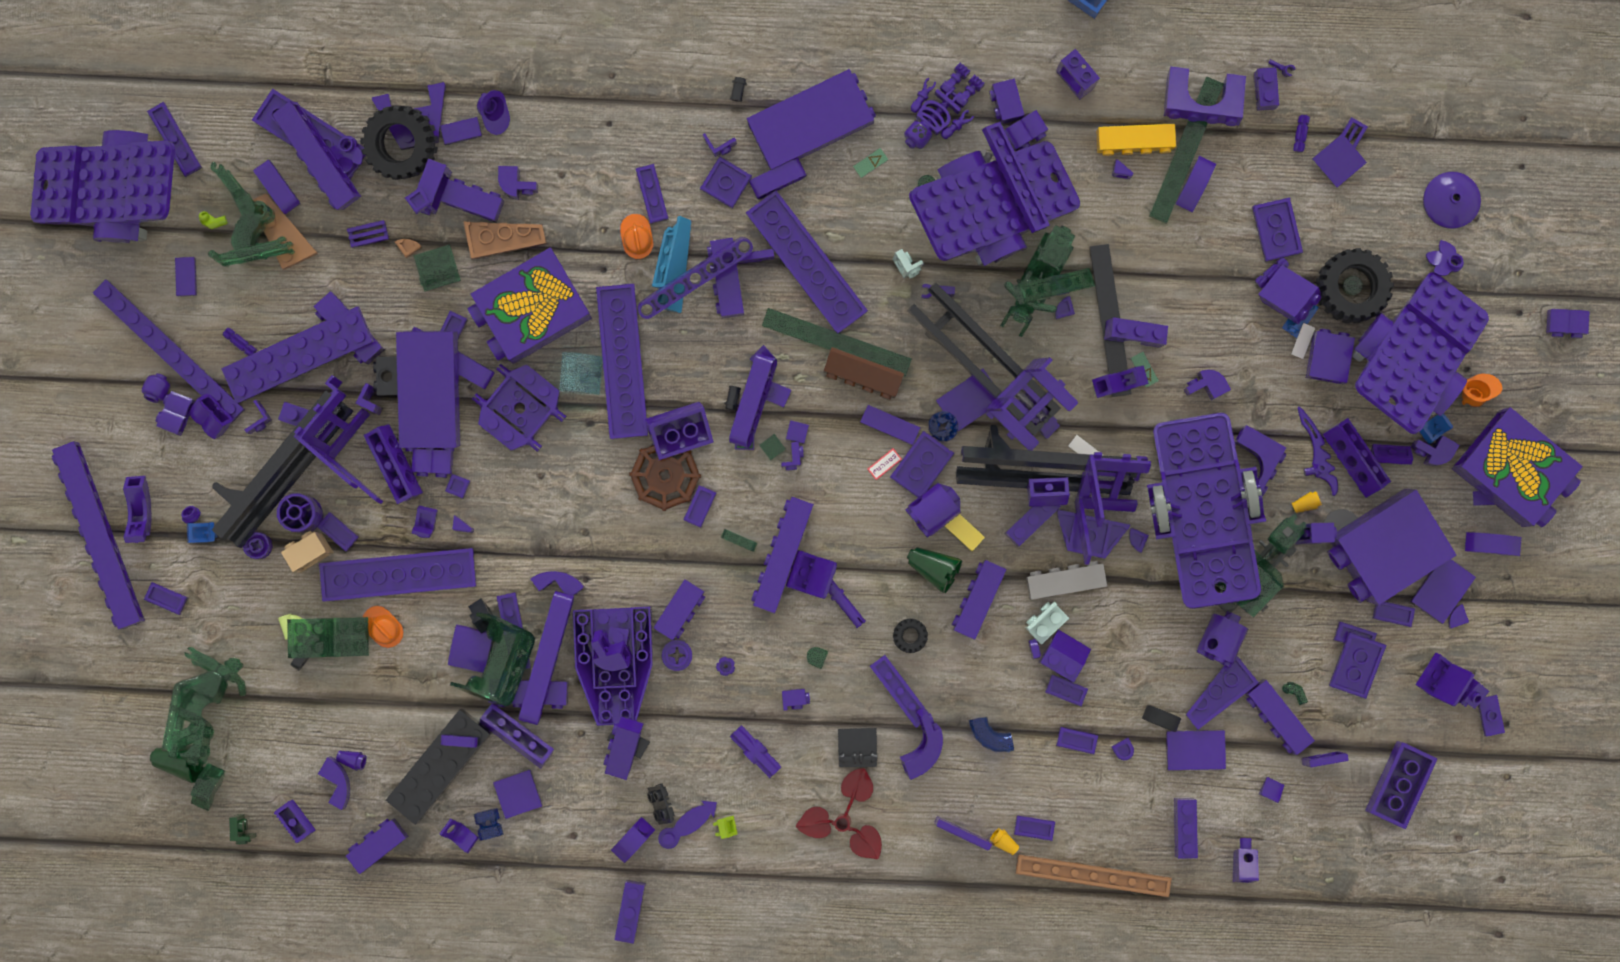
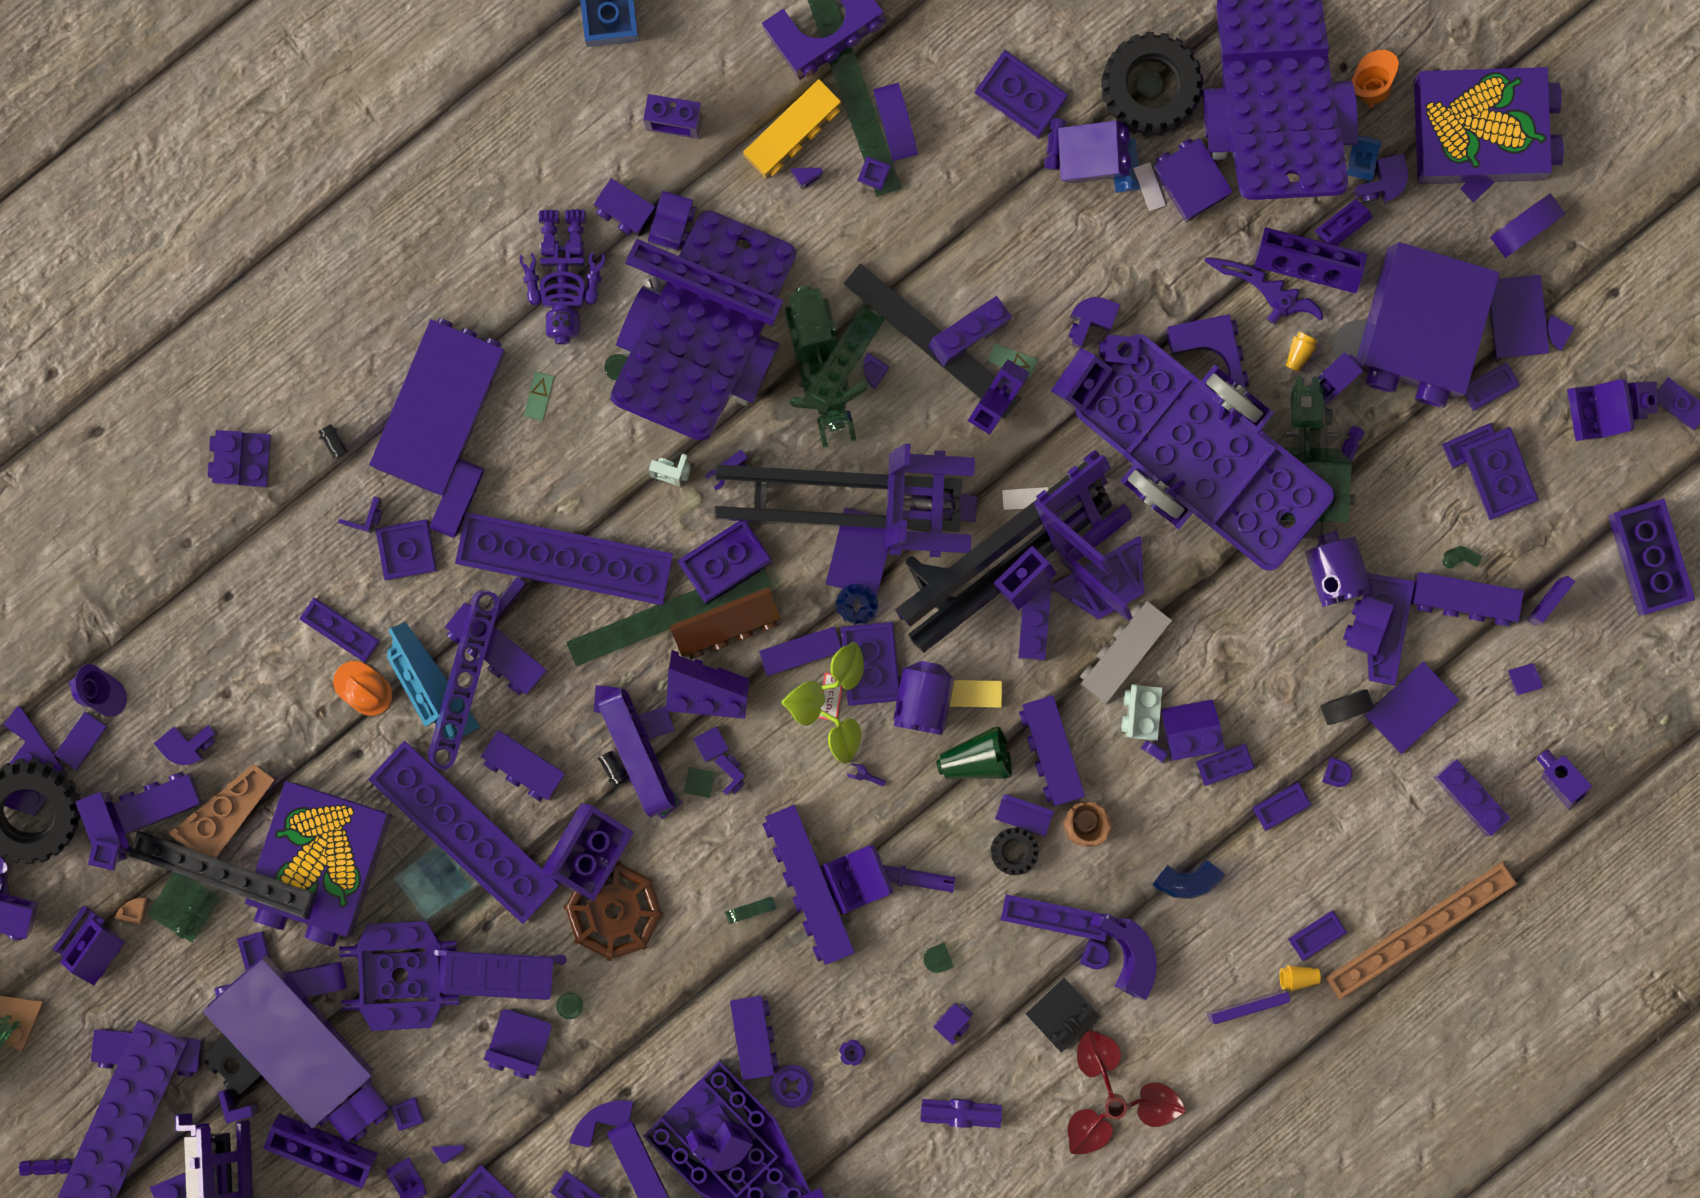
camera: 40 degrees left, 0 degrees up
dark purple tile [683,485,717,528] -> none
dark purple tile [1129,528,1149,553] -> none
none -> dark purple brick [60,918,125,985]
none -> black tile [129,831,318,920]
none -> dark purple plate [207,430,271,488]
none -> dark purple container [426,946,567,1000]
none -> dark purple brick [481,730,566,802]
none -> dark purple bracket [484,1009,552,1079]
none -> clear green tile [556,992,583,1019]
none -> dark purple wedge [666,650,749,719]
none -> dark purple tile [677,521,773,605]
none -> lime plant [781,642,864,764]
none -> dark purple hand [847,763,885,787]
none -> dark purple tile [857,156,891,191]
none -> dark purple panel [995,794,1055,837]
none -> dark purple brick [1051,348,1113,412]
none -> medium nougat hair [1063,801,1112,847]
none -> dark purple tile [1079,939,1110,970]
none -> dark purple bracket [1099,335,1139,365]
none -> dark purple axle [1332,426,1365,477]
none -> dark purple brick [1343,595,1395,657]

